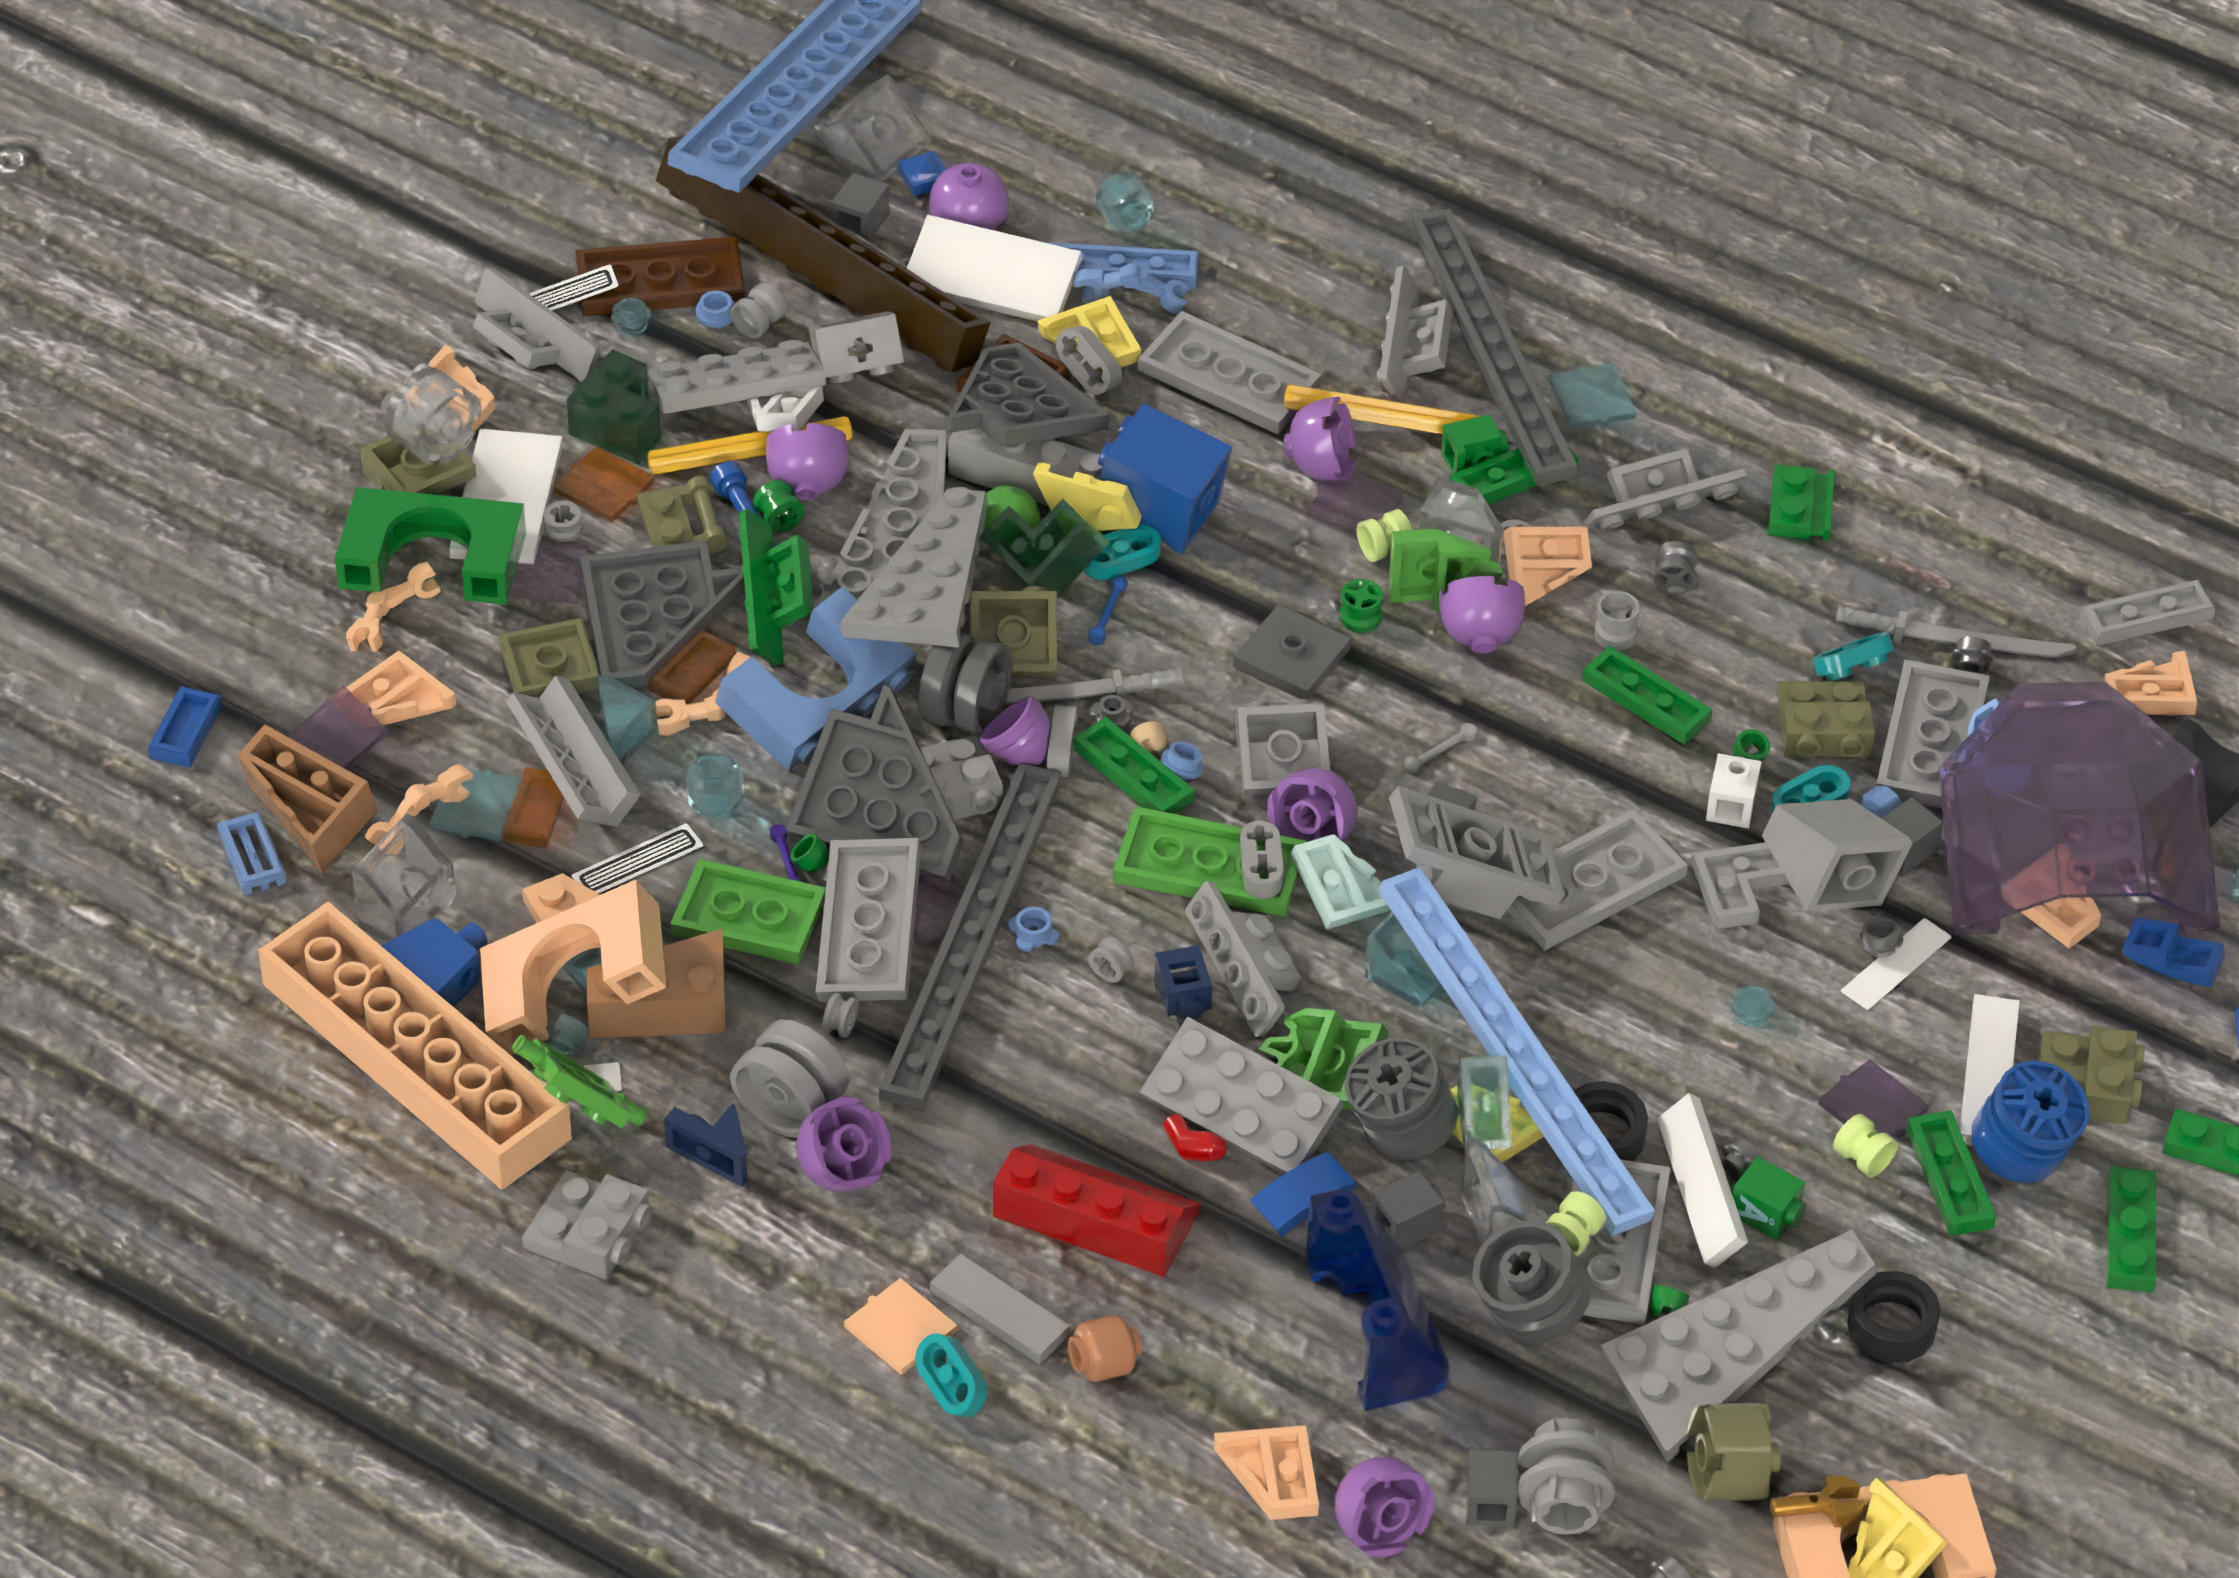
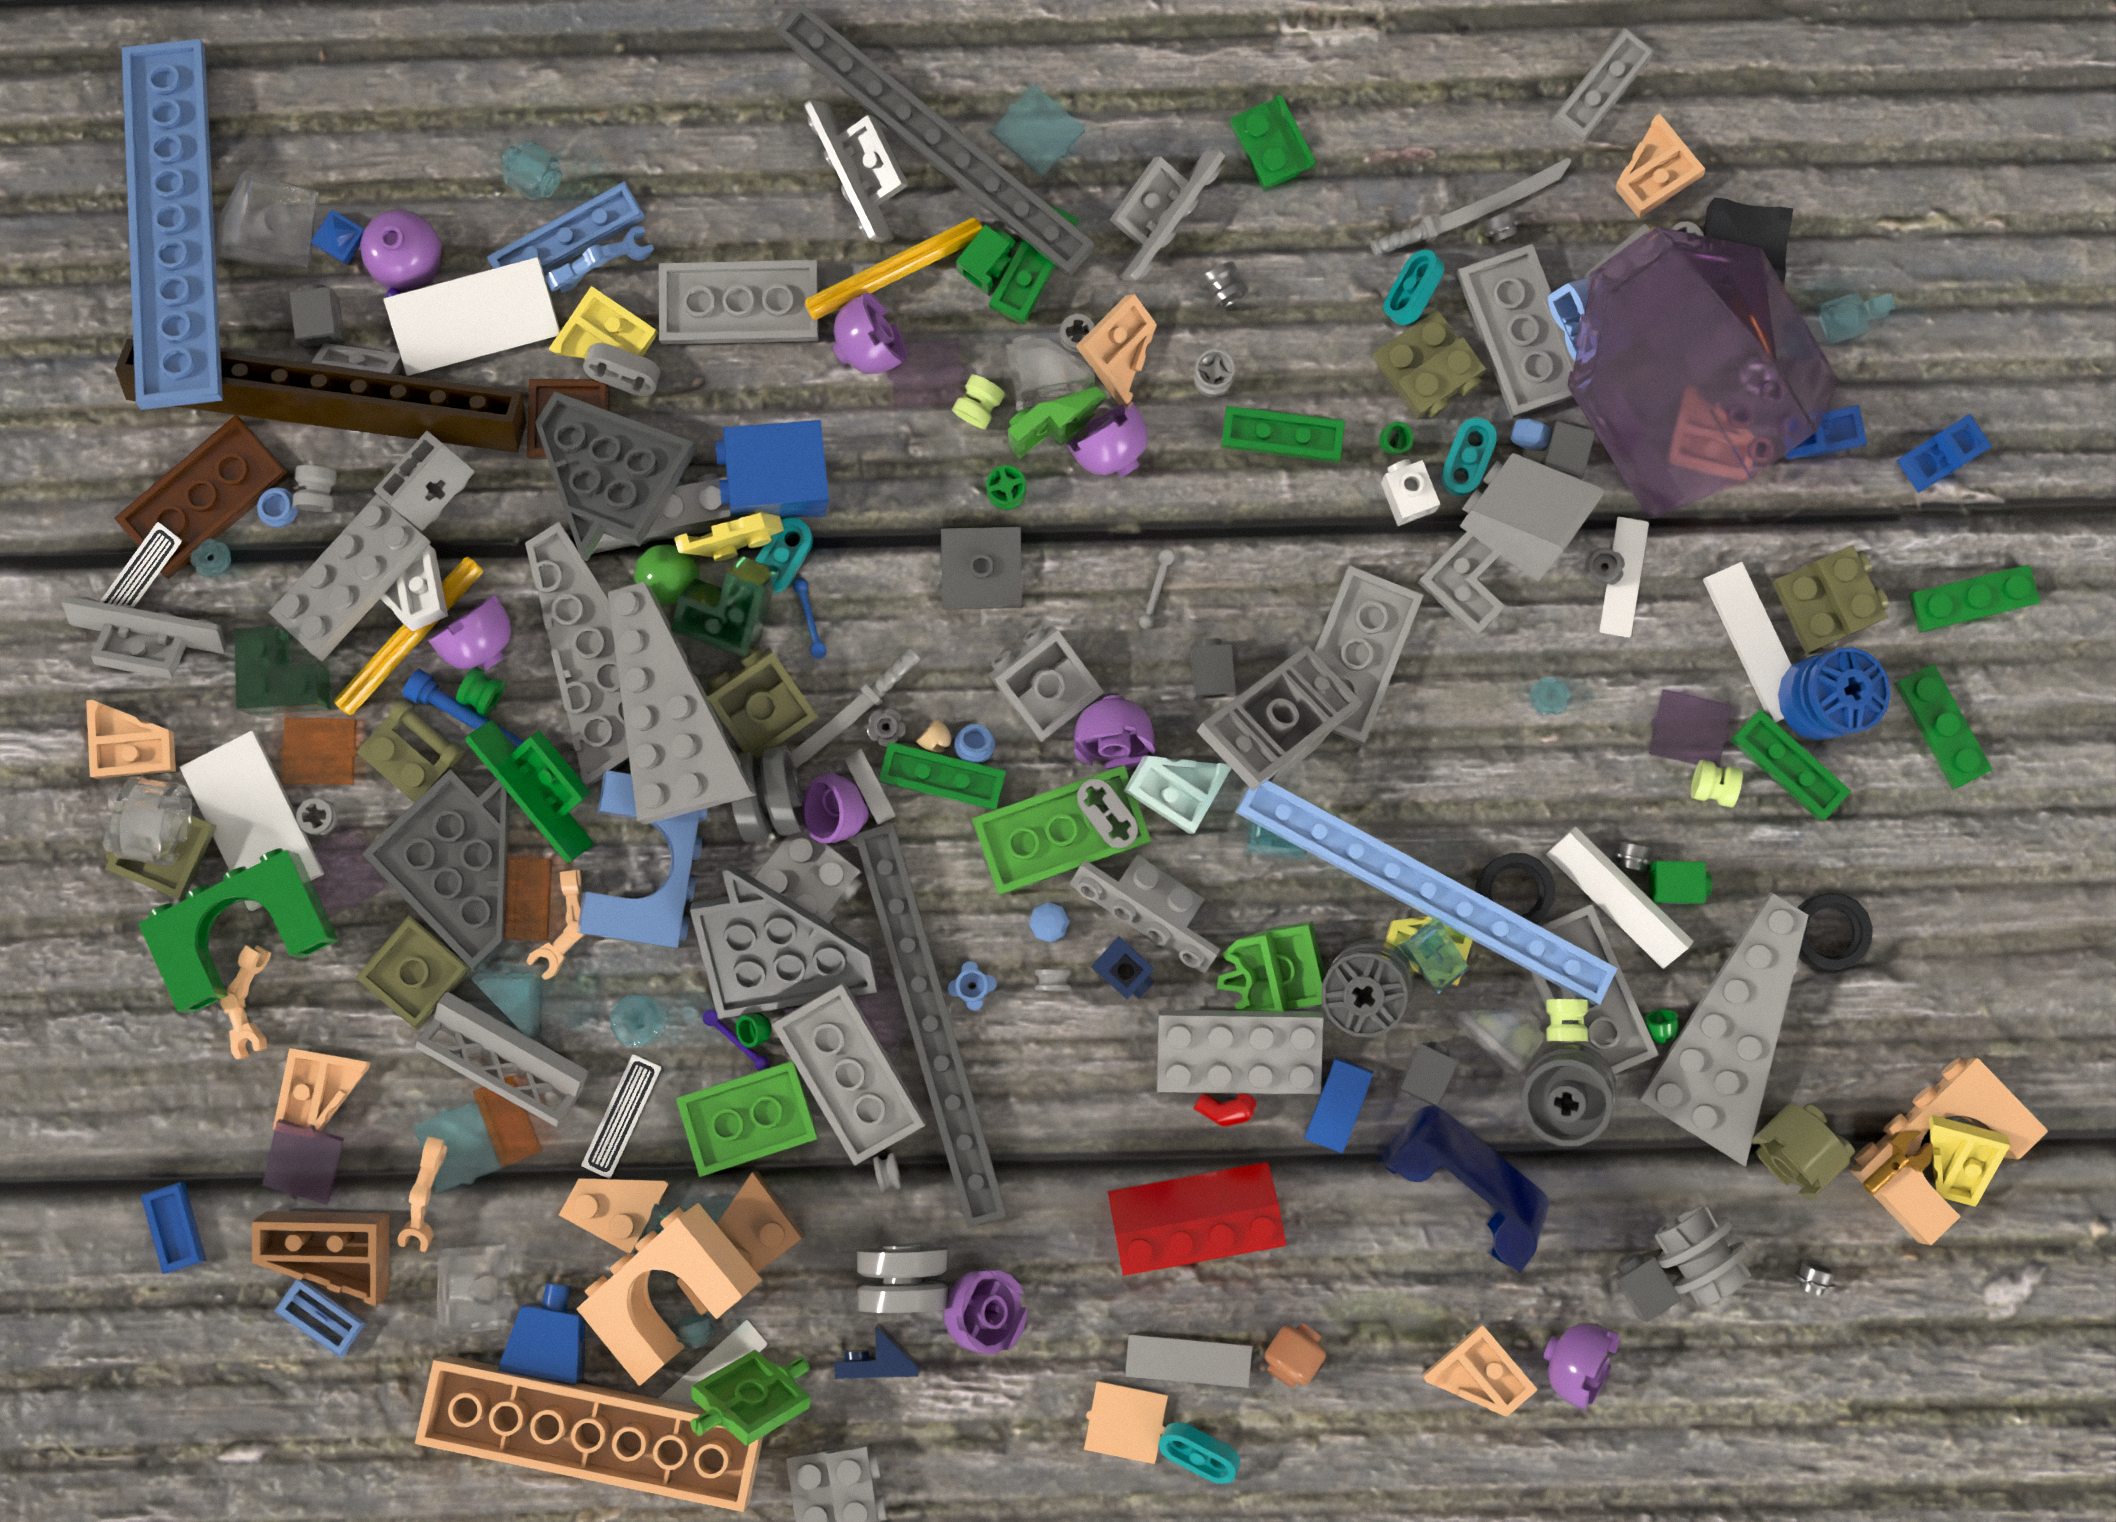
camera: 30 degrees left, 35 degrees up
none -> medium blue tile [1029,902,1069,943]

